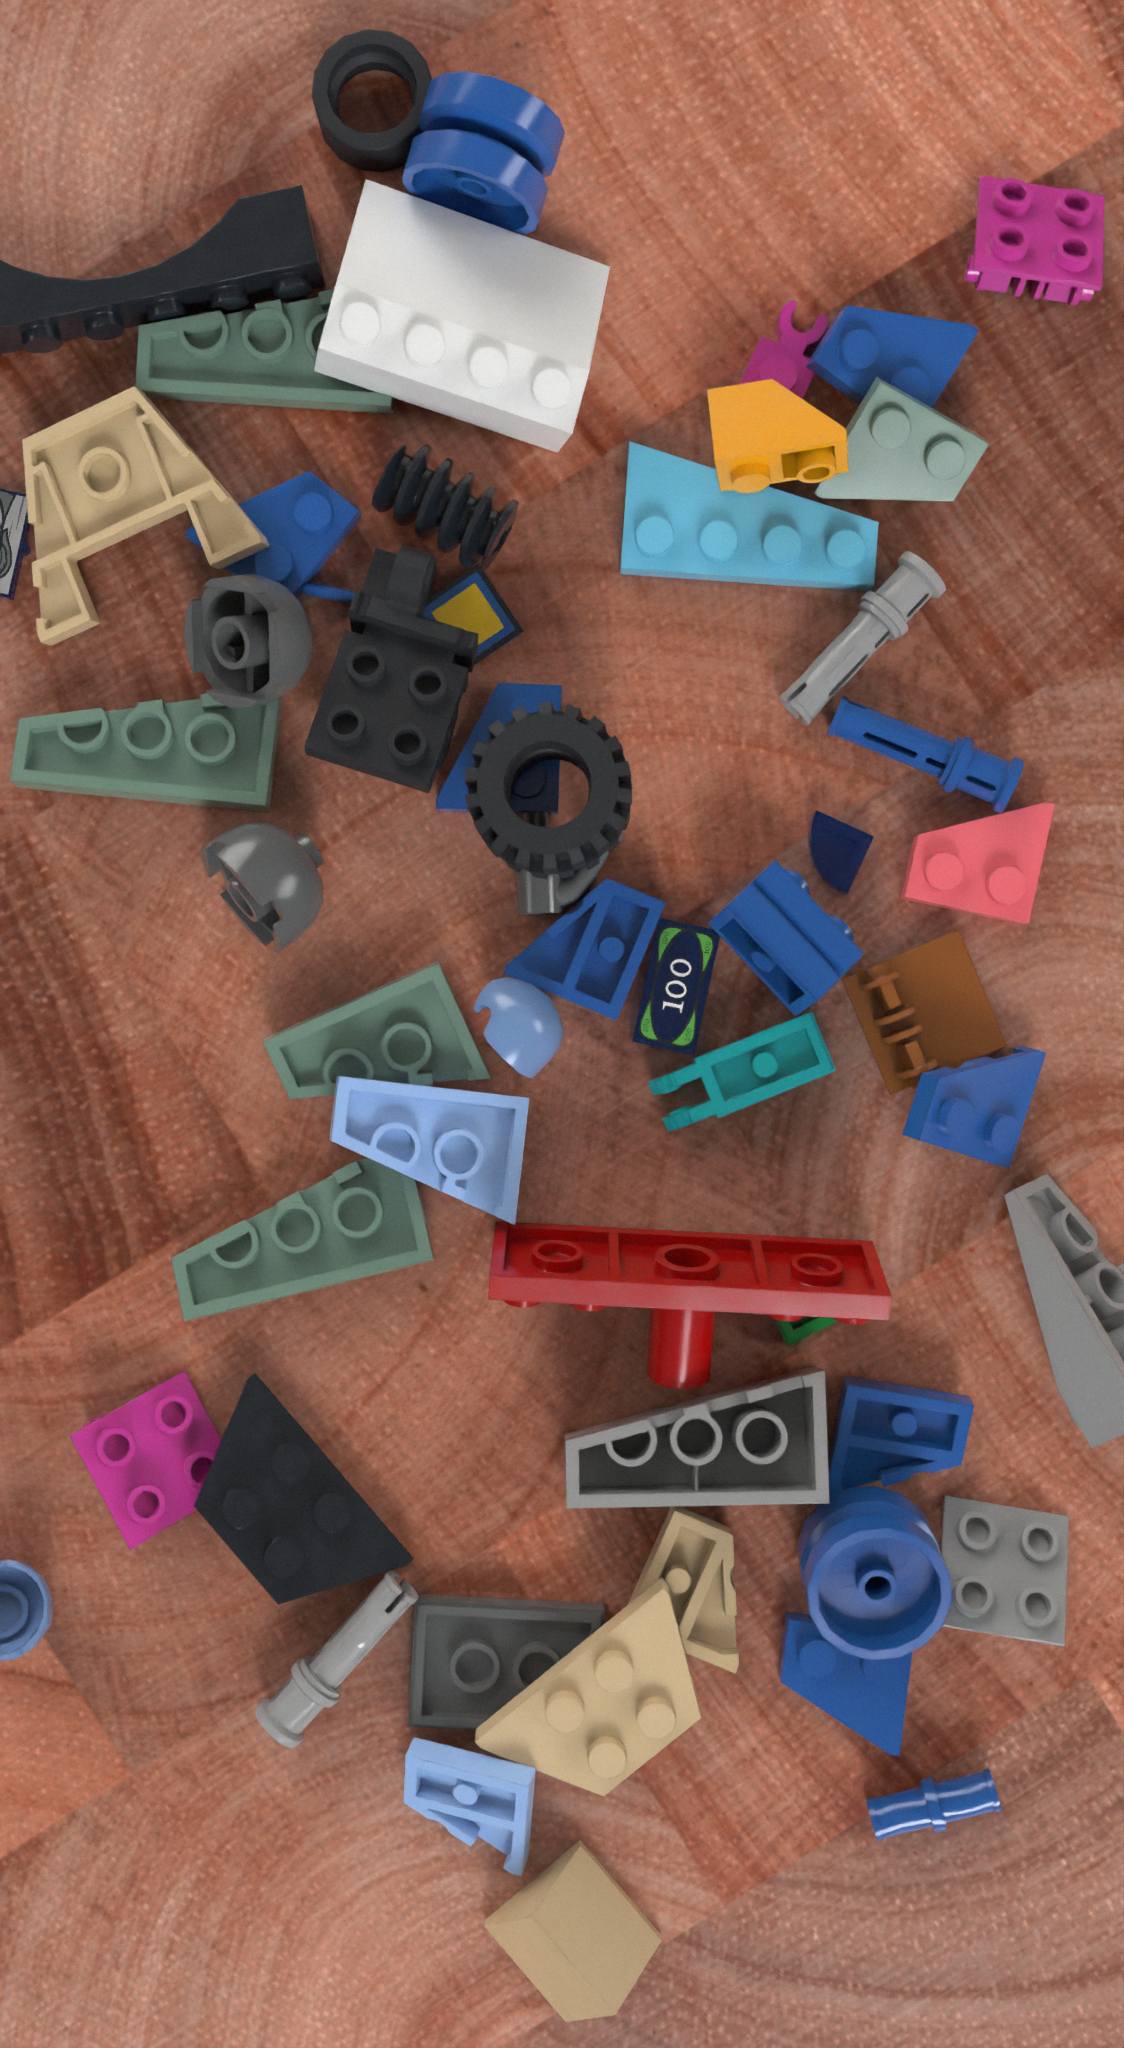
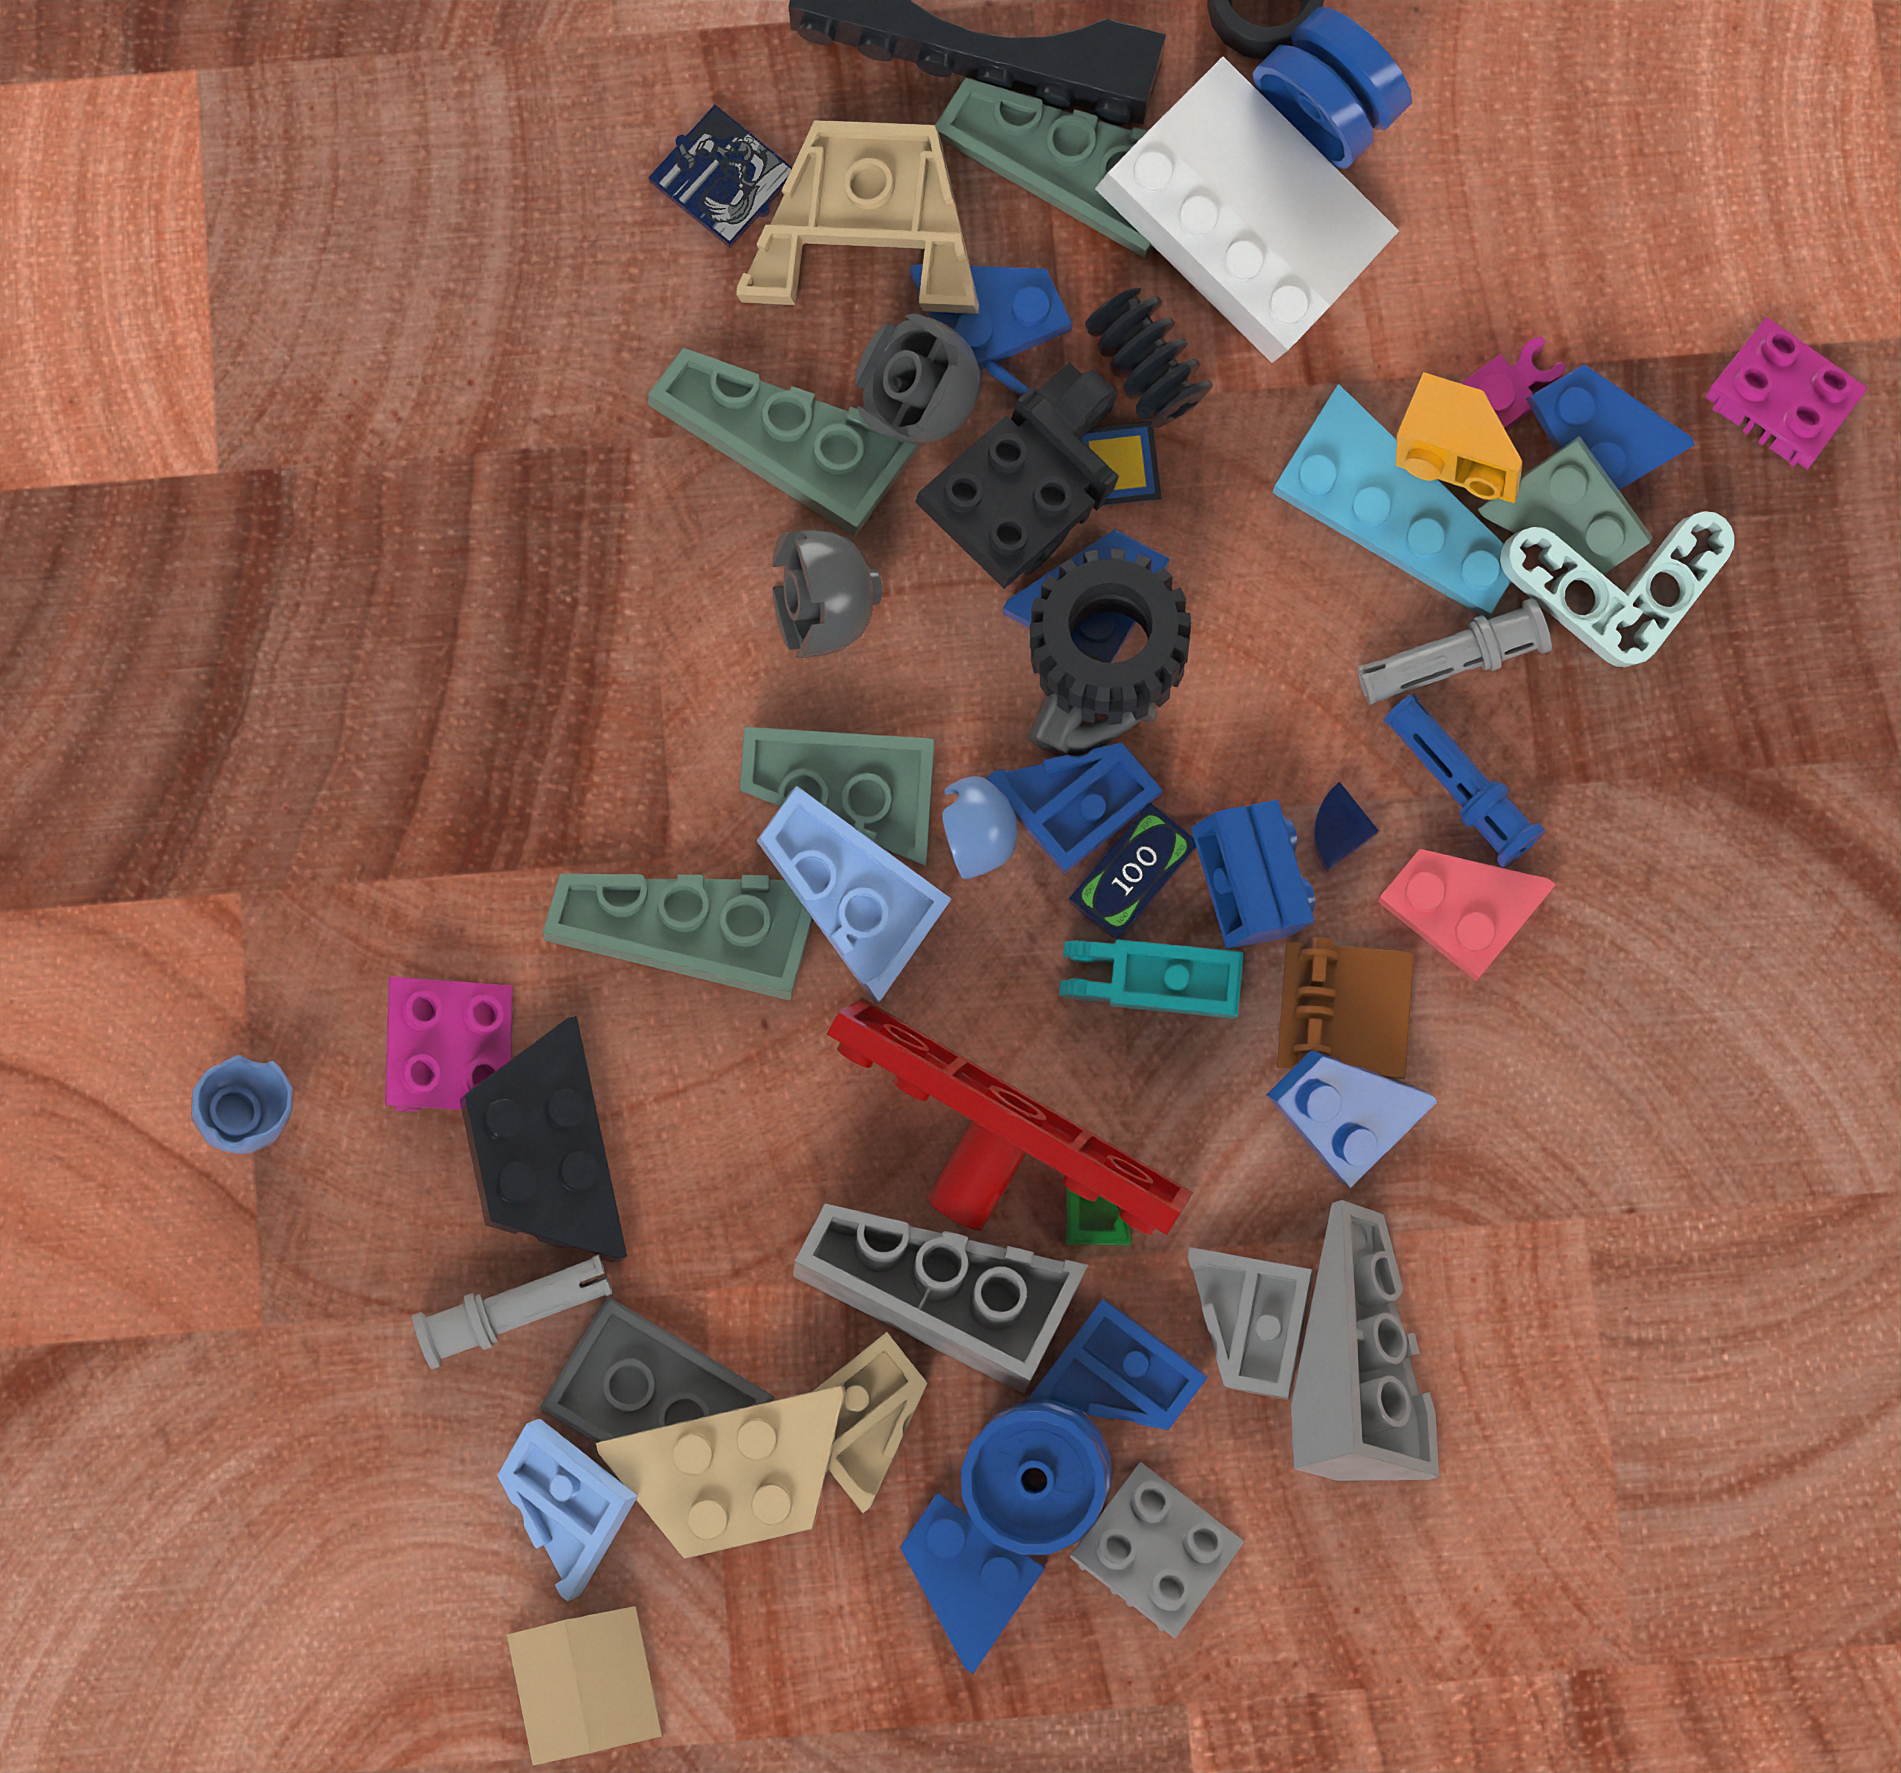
camera: 25 degrees right, 10 degrees down
blue pin [866,1768,1002,1841] -> none
none -> light grey wing [1187,1247,1314,1400]
none -> light aqua beam [1500,511,1735,667]

